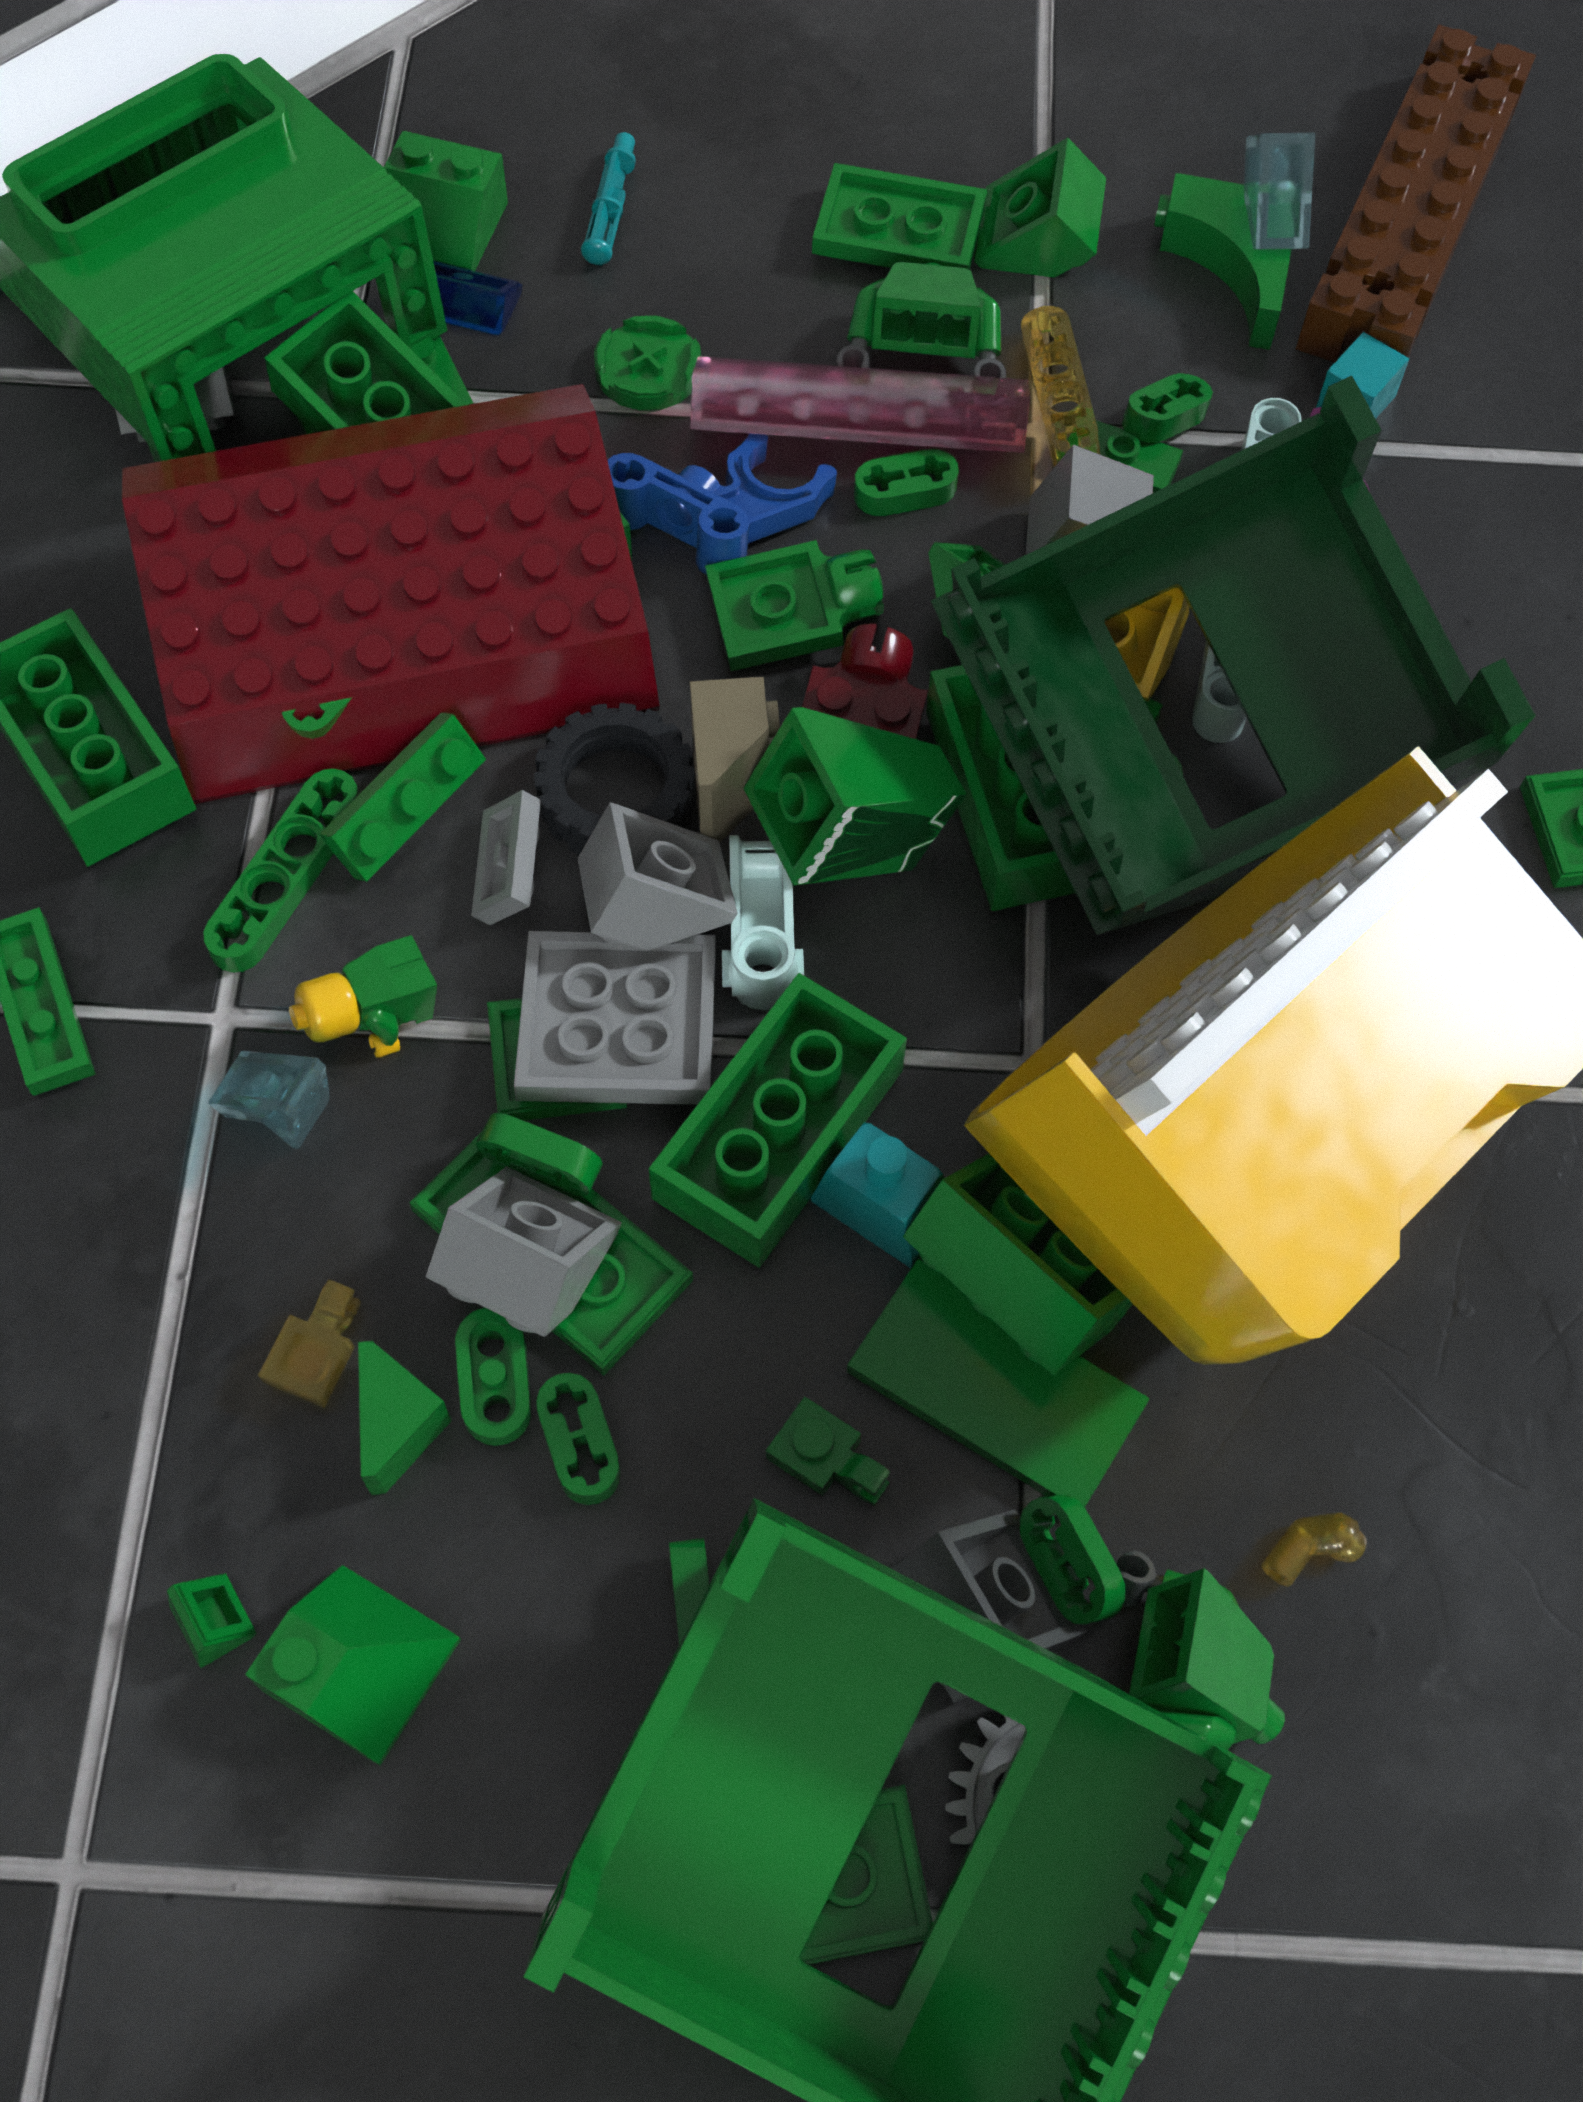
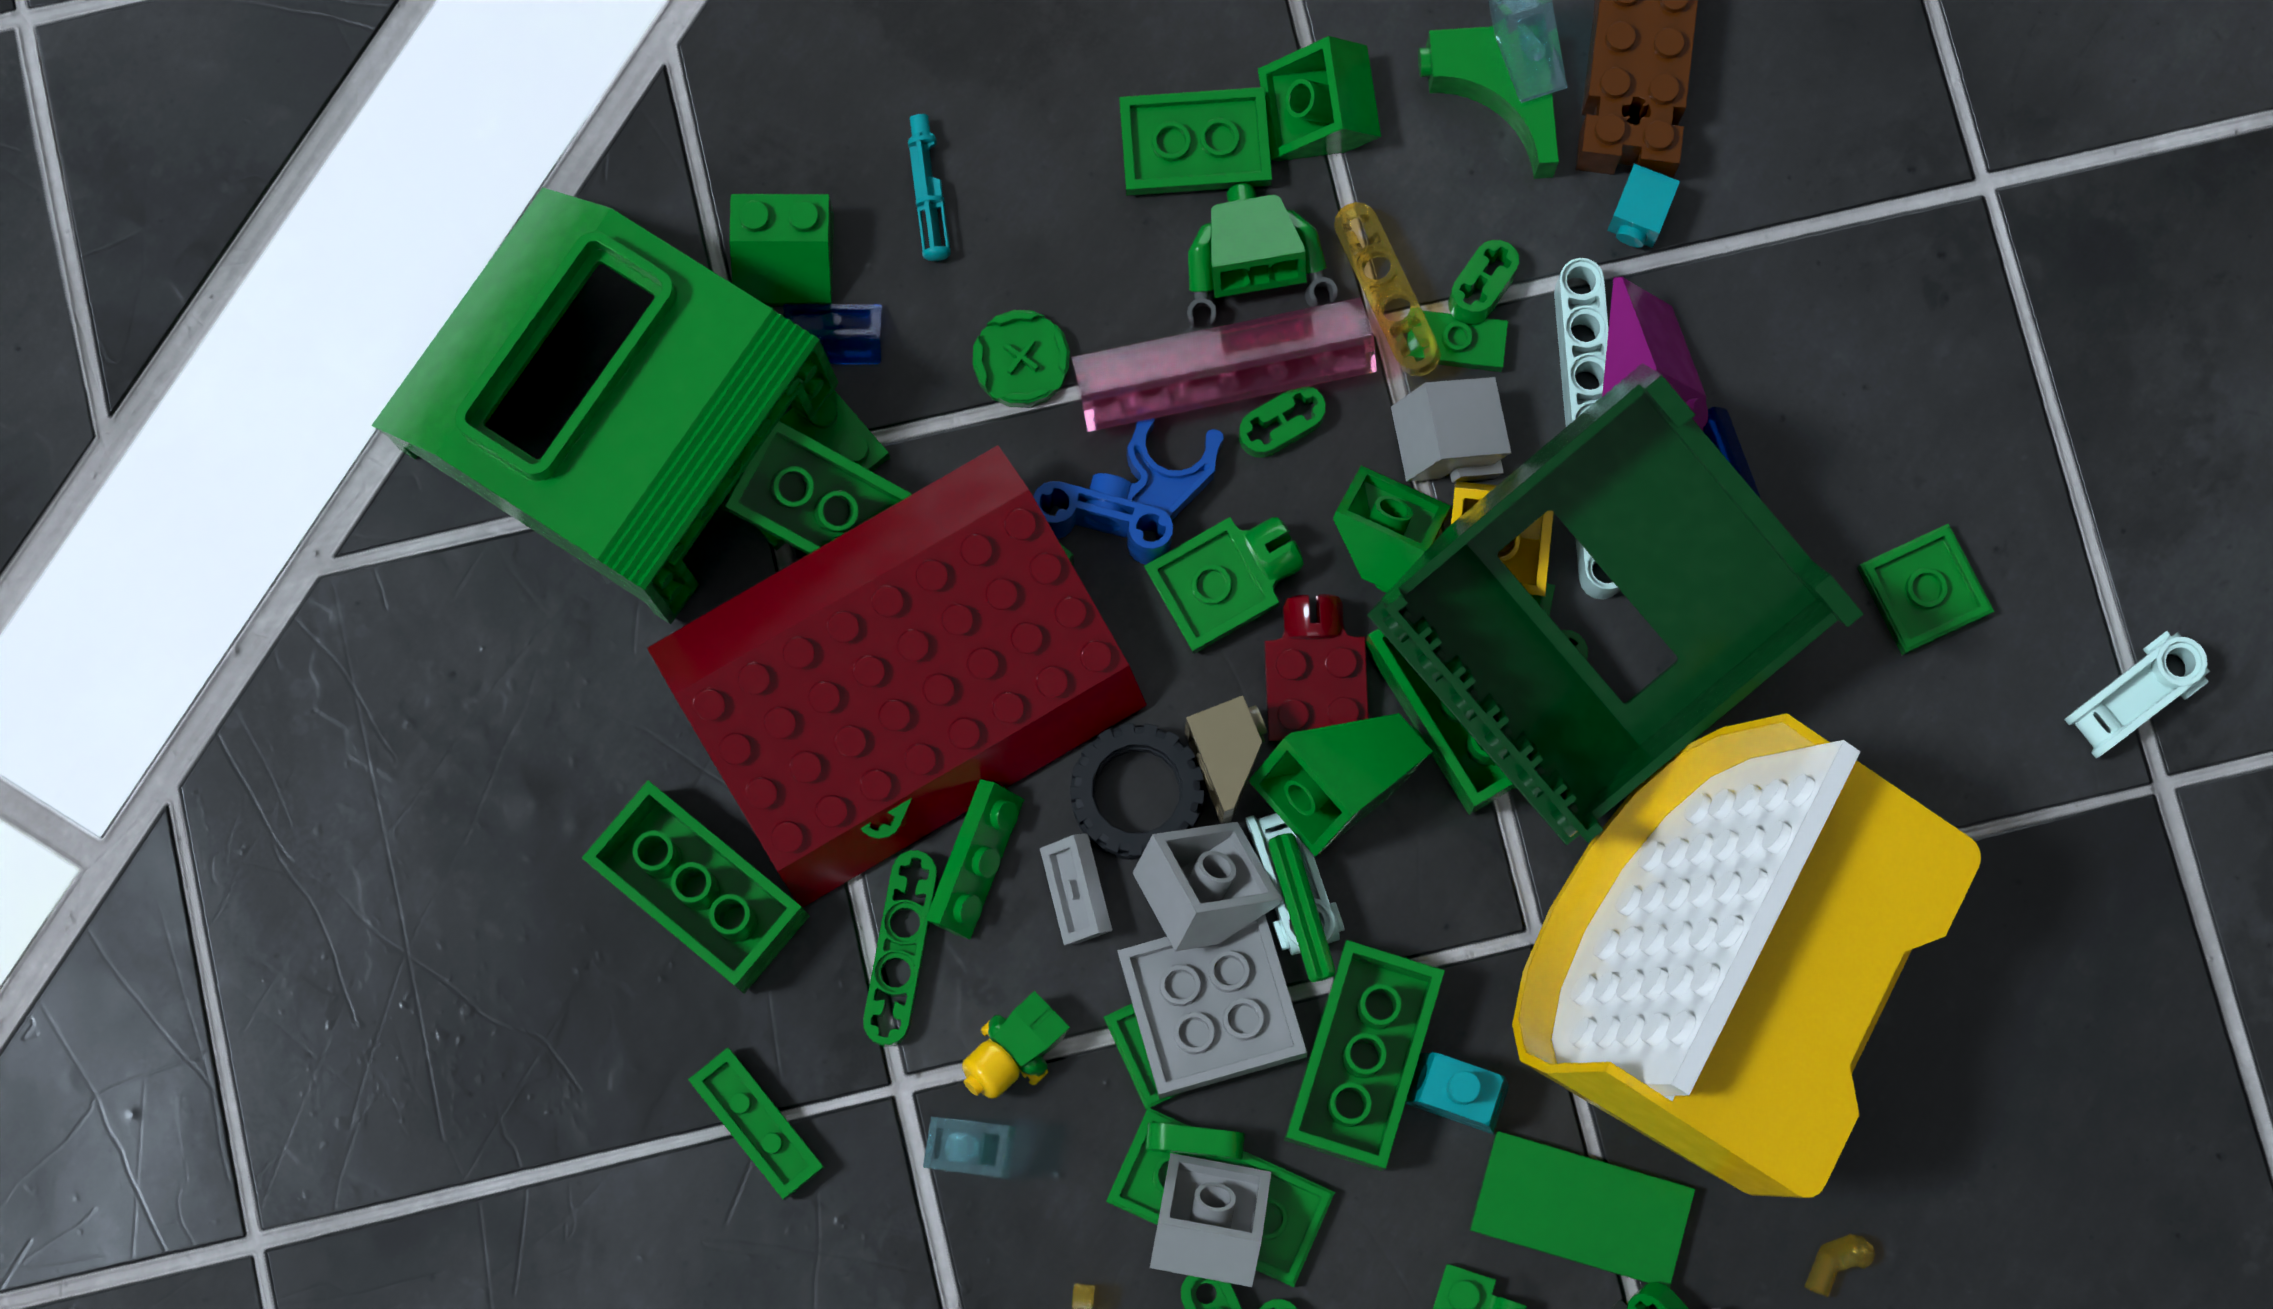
camera: 15 degrees left, 15 degrees up
green brick [902,1153,1133,1376] -> none
none -> green axle [1269,833,1336,982]

